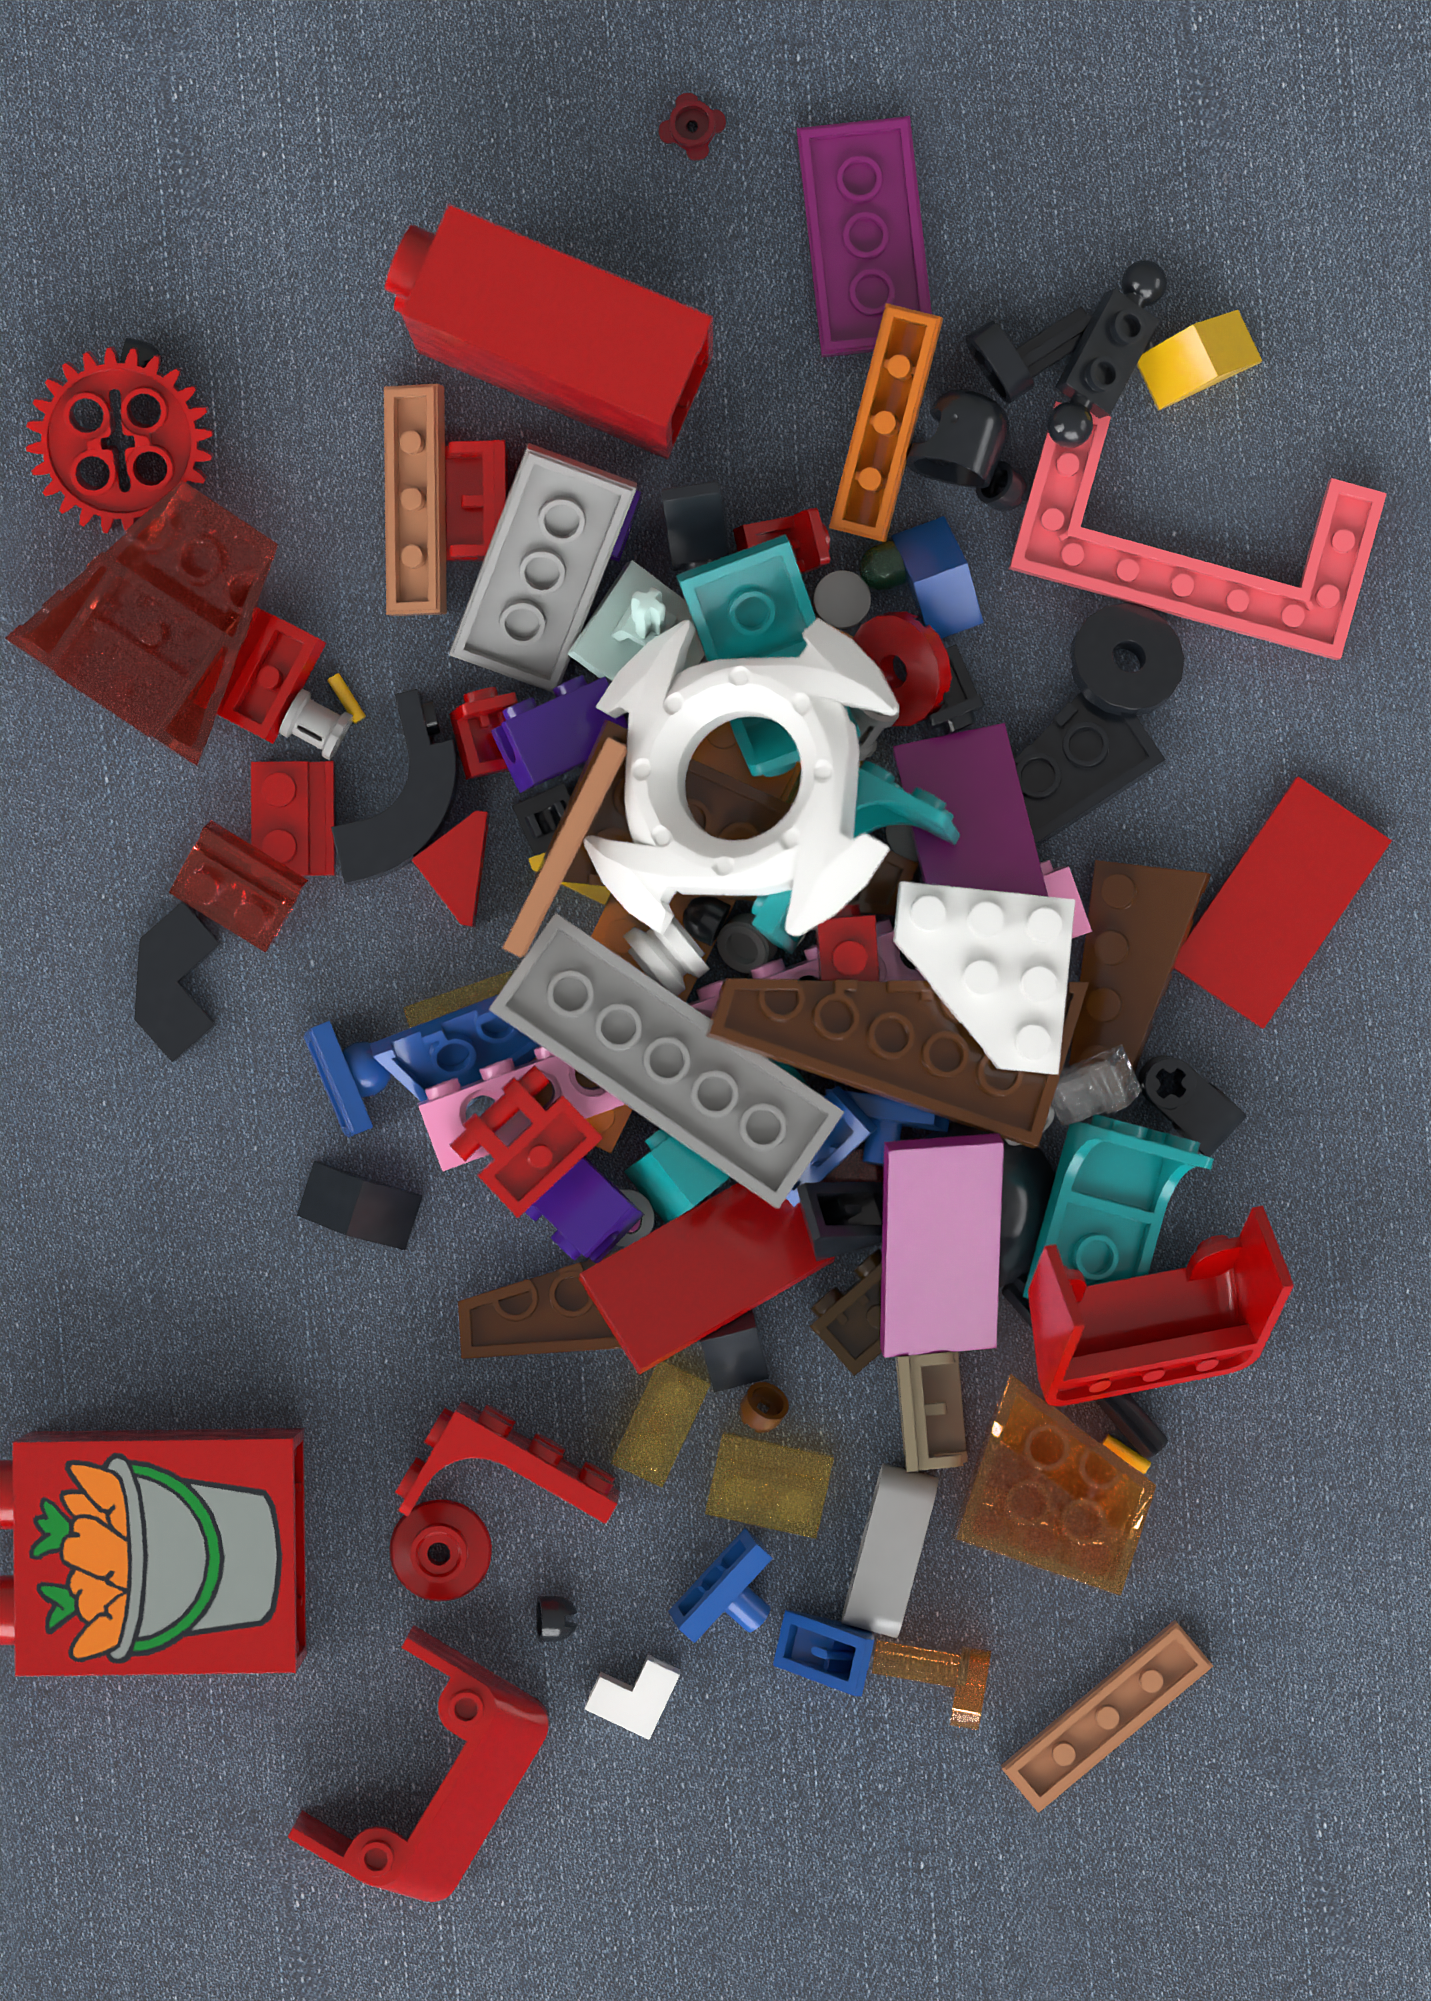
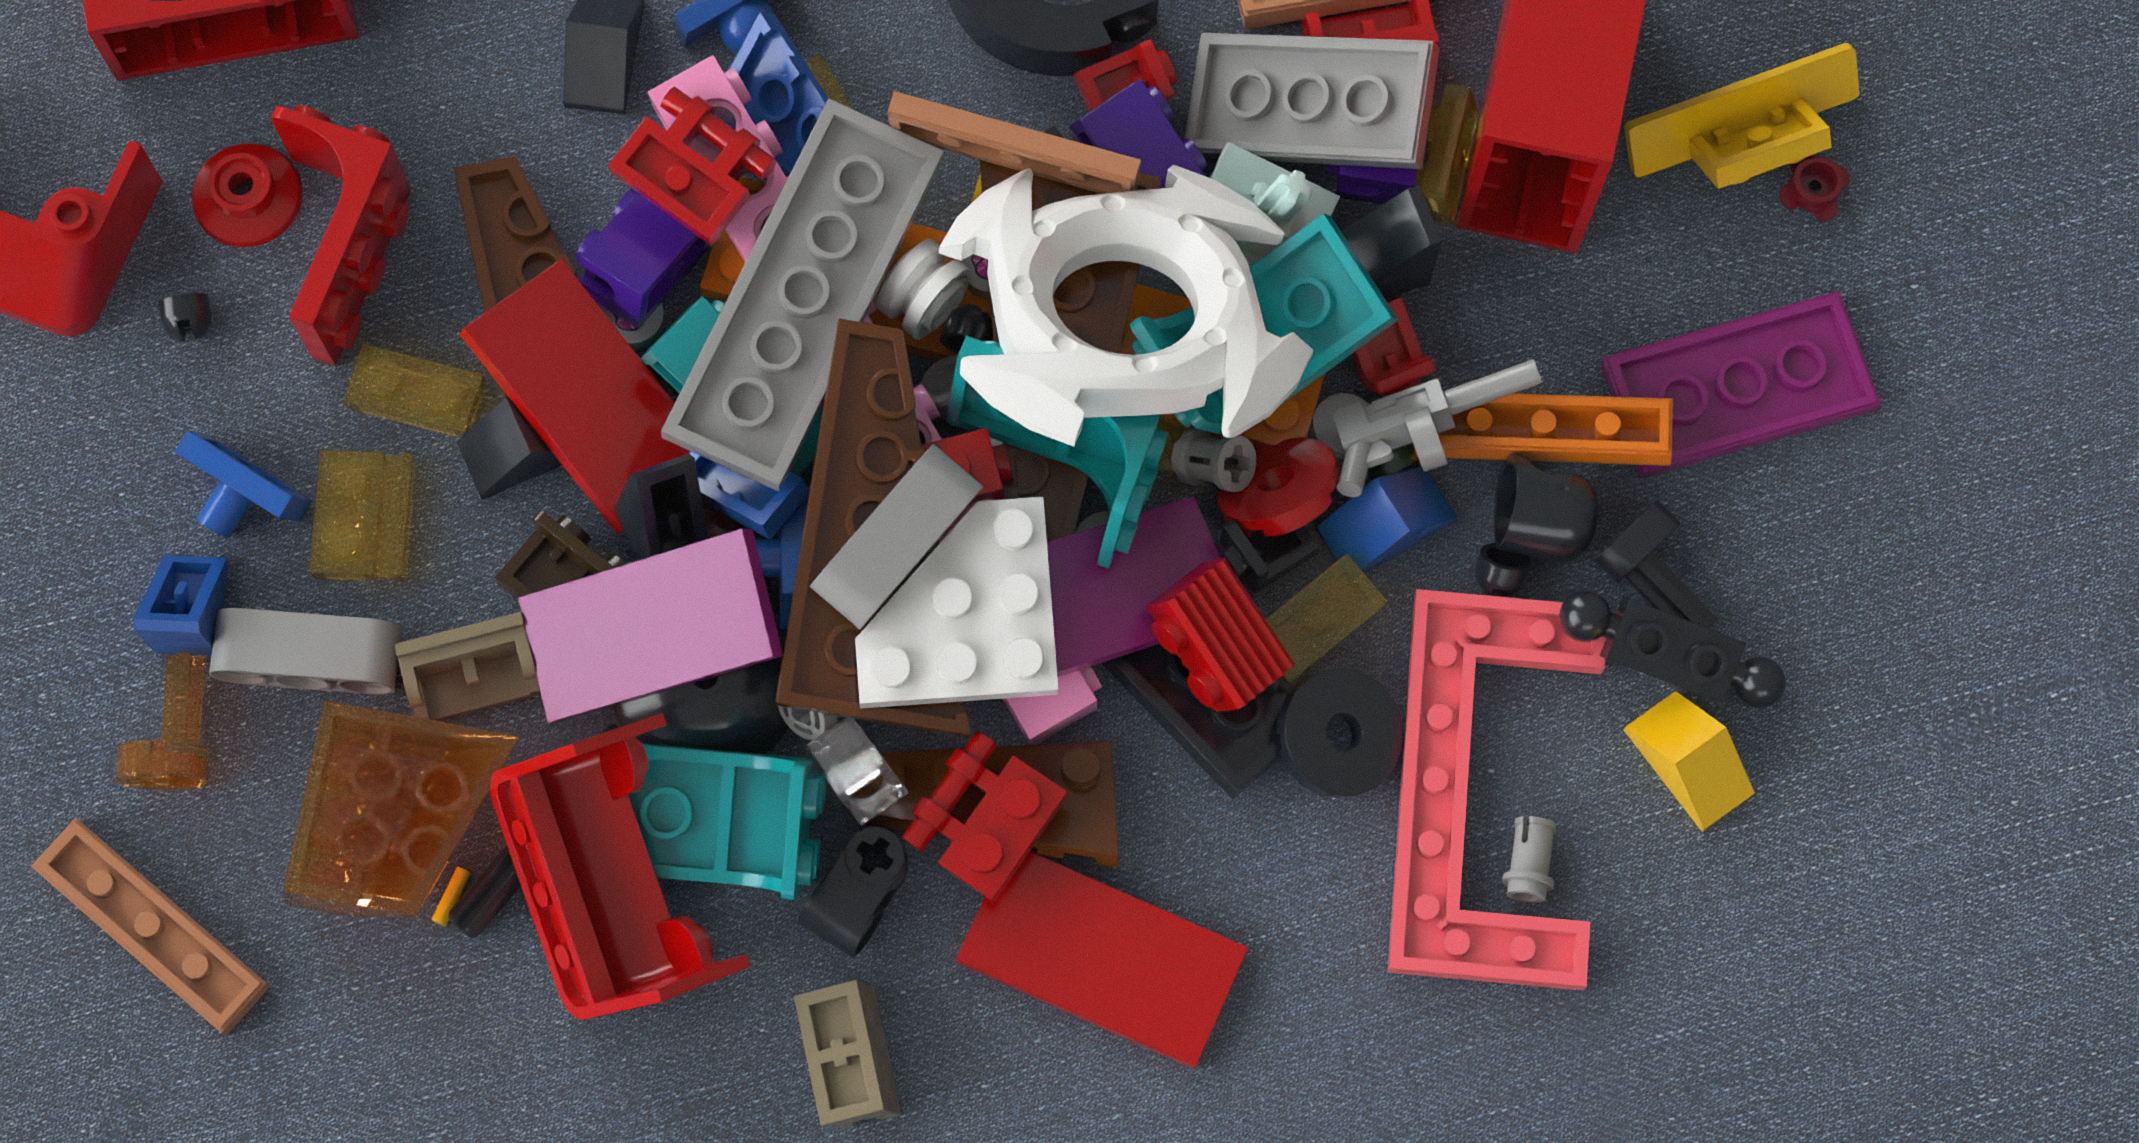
camera: 75 degrees right, 15 degrees down
red slope [412,810,490,927] -> none
white piece [585,1655,680,1740] -> none
reddish brown hinge [739,1382,789,1433] -> none
none -> dark tan hinge [794,980,902,1128]
none -> light grey beam [810,444,983,629]
none -> red plate [901,730,1069,903]
none -> red brick [1146,557,1295,712]
none -> clear yellow plate [1266,553,1388,686]
none -> light grey piece [1333,359,1542,497]
none -> clear yellow plate [1414,84,1479,225]
none -> light grey pin [1502,816,1557,903]
none -> yellow bracket [1624,43,1860,189]

